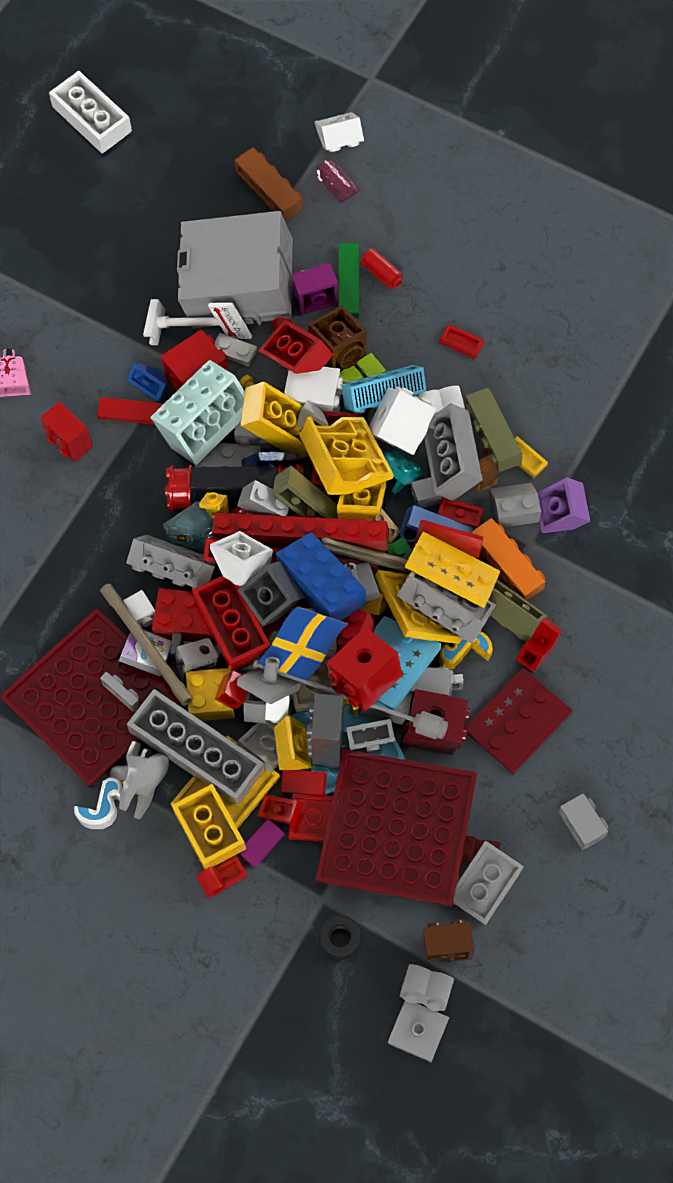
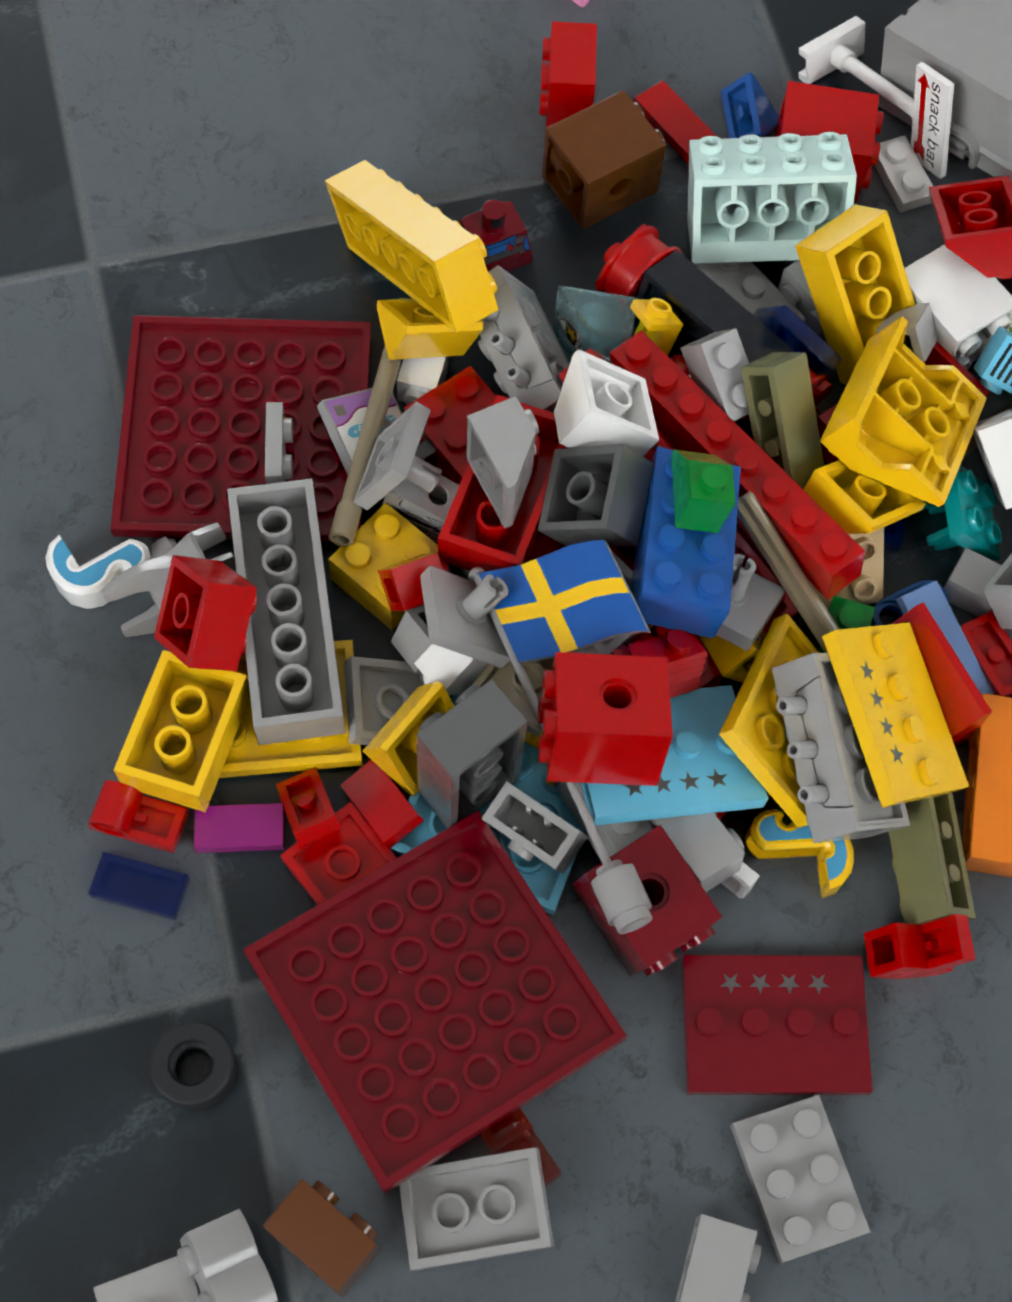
camera: 40 degrees right, 0 degrees up
none -> clear blue tile [88,852,190,921]
none -> red brick [154,555,257,672]
none -> yellow brick [325,160,499,333]
none -> light grey tile [353,401,442,510]
none -> yellow slope [377,298,483,360]
none -> dark red torso [459,200,533,272]
none -> light grey slope [466,396,539,528]
none -> reddish brown brick [542,90,666,230]
none -> green slope [671,449,735,533]
none -> light grey plate [730,1095,871,1264]

